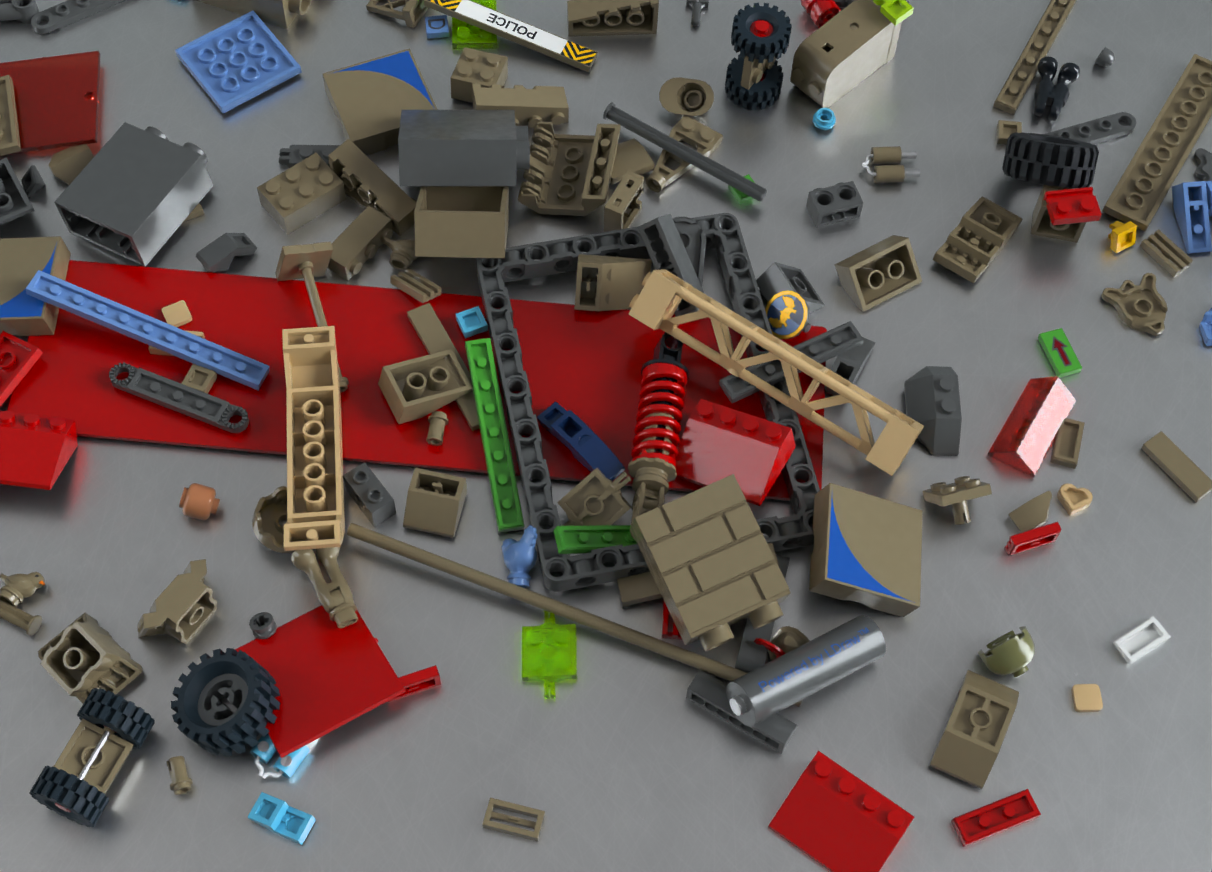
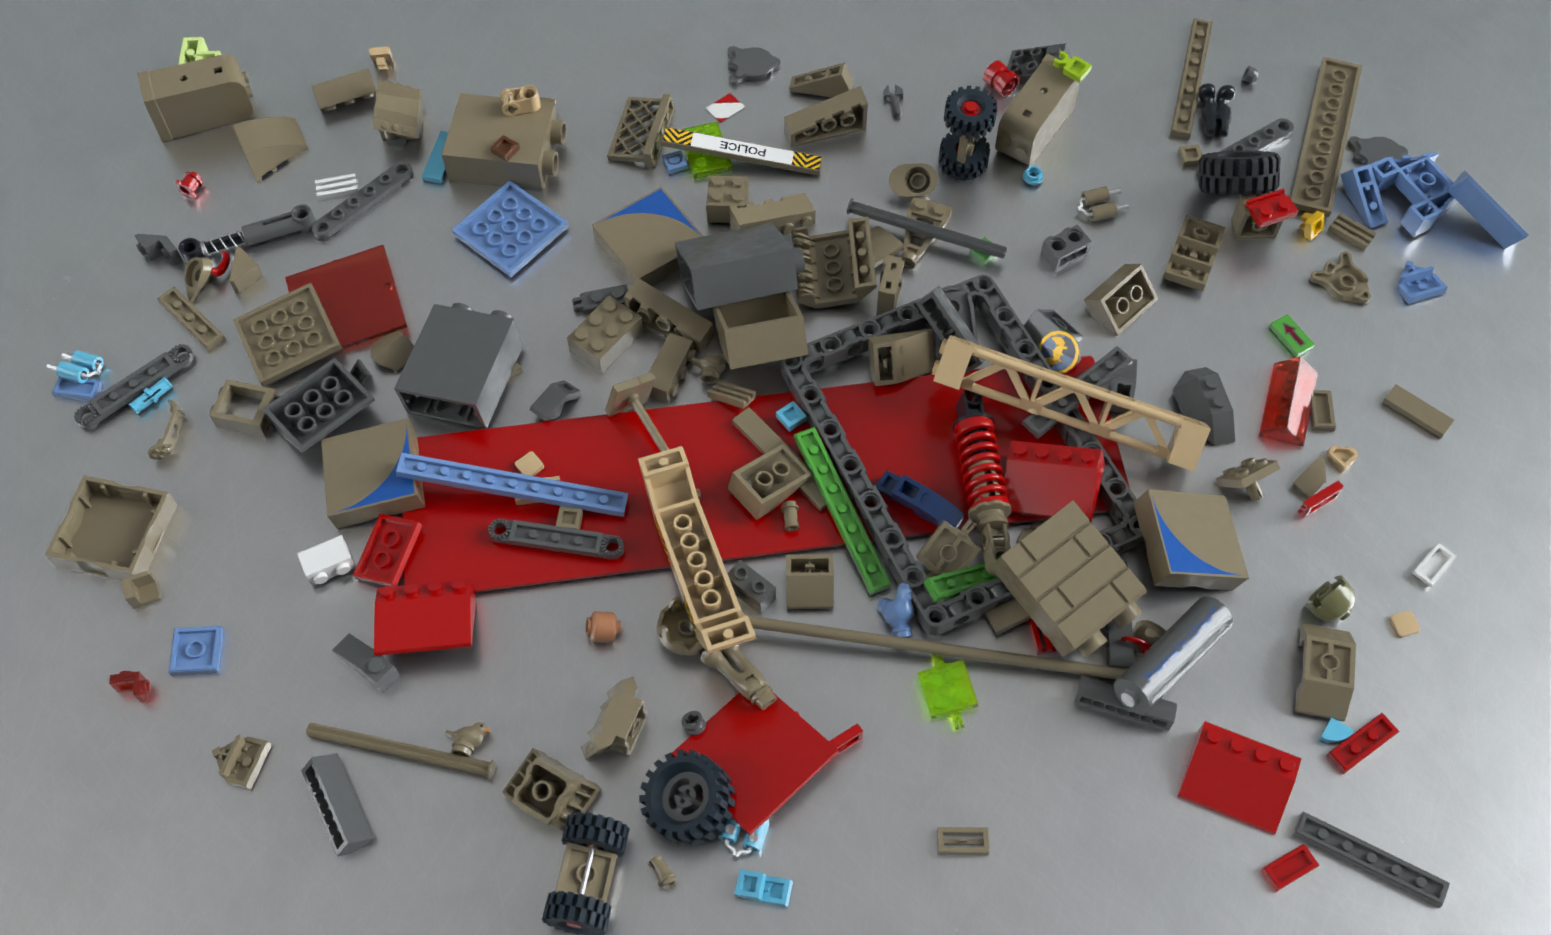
camera: 10 degrees left, 0 degrees up
none -> medium azure tile [1319,718,1354,743]

